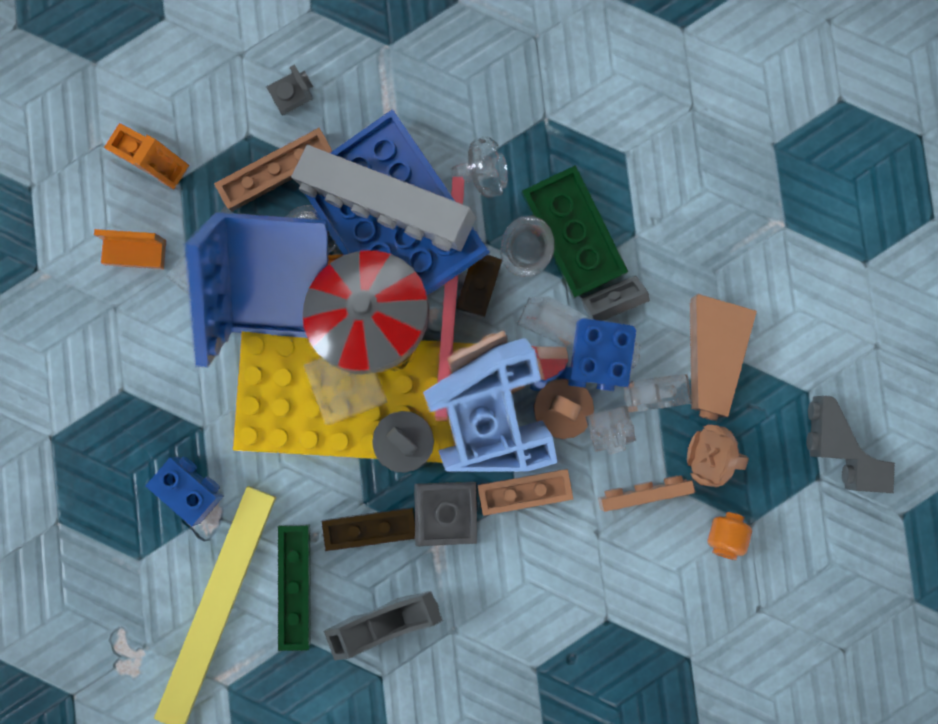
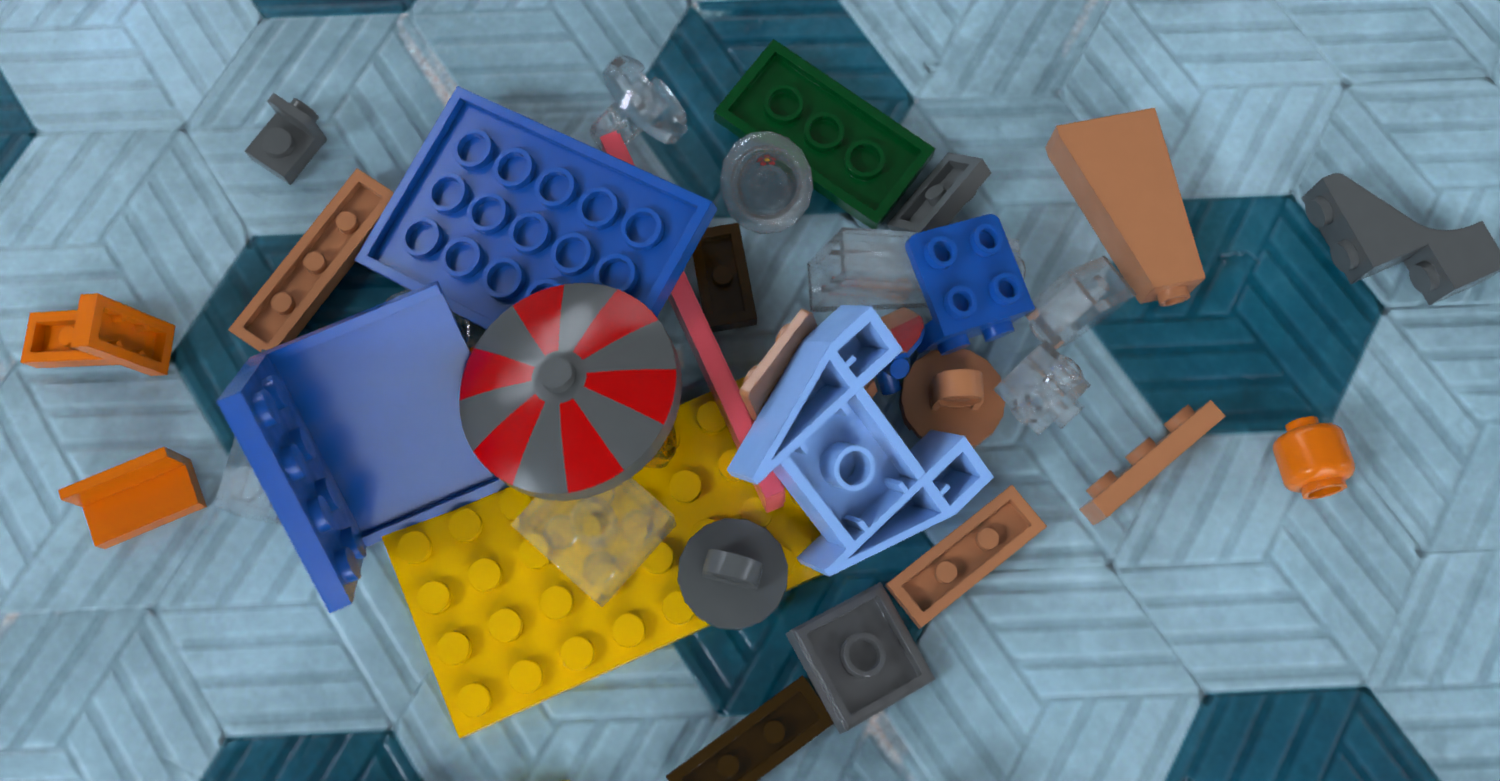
camera: 30 degrees left, 10 degrees down
light grey brick [291,145,476,251] -> none
nougat tile [687,425,749,487] -> none

